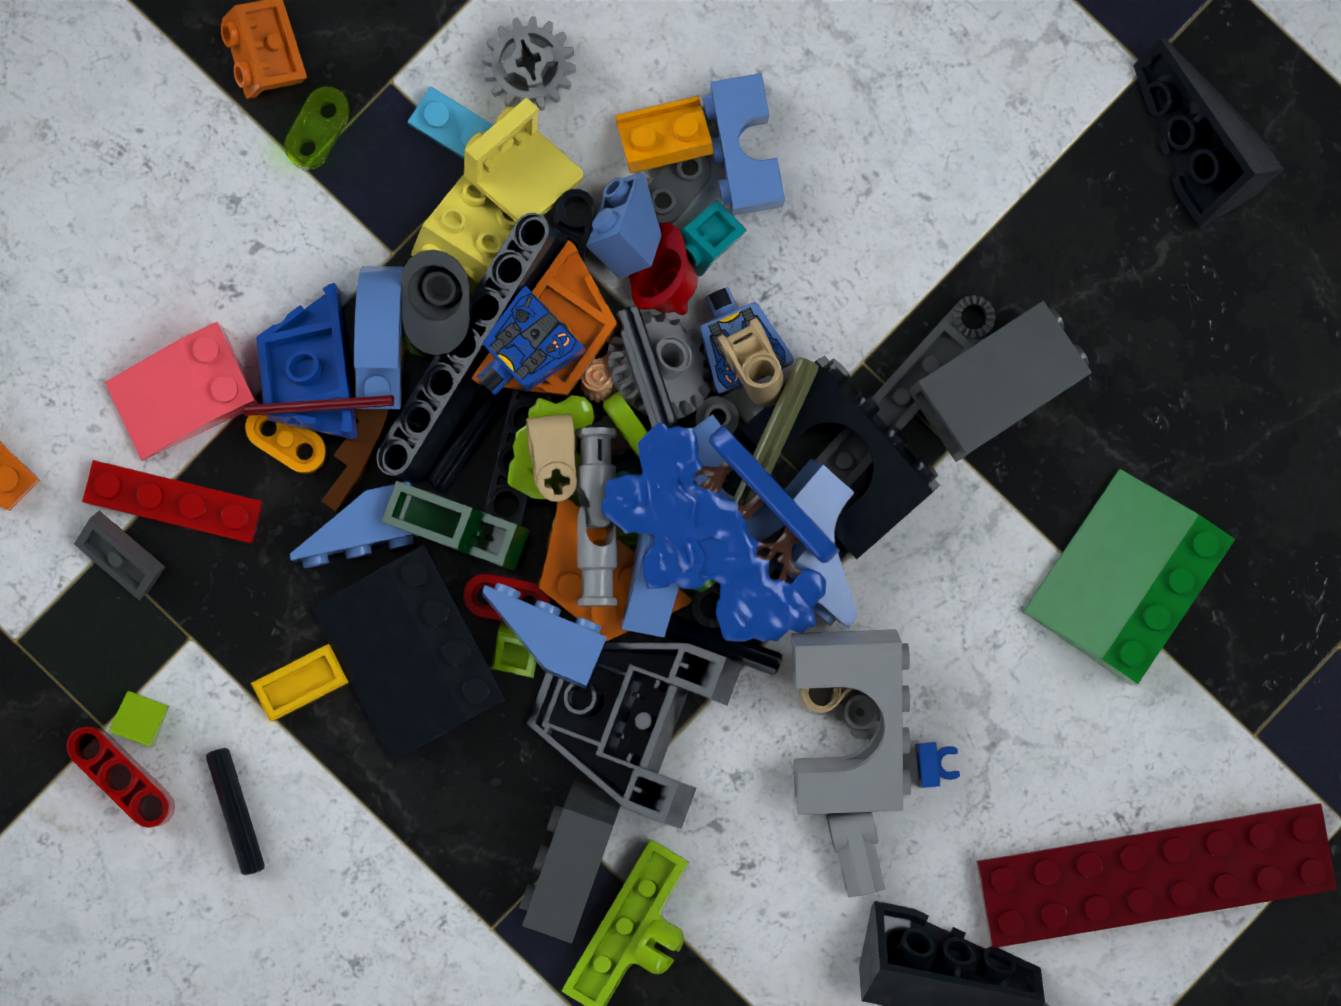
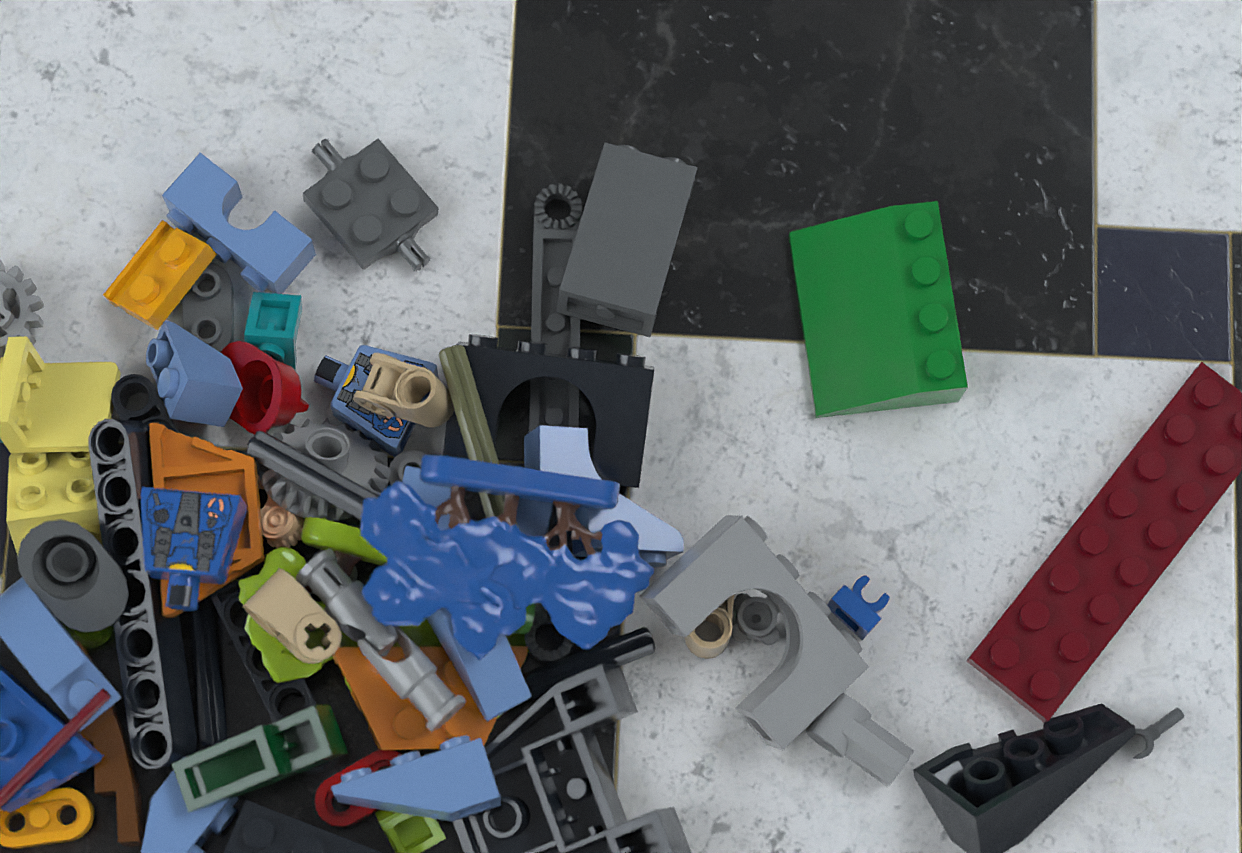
camera: 40 degrees left, 10 degrees down
none -> dark grey plate [303,138,439,272]

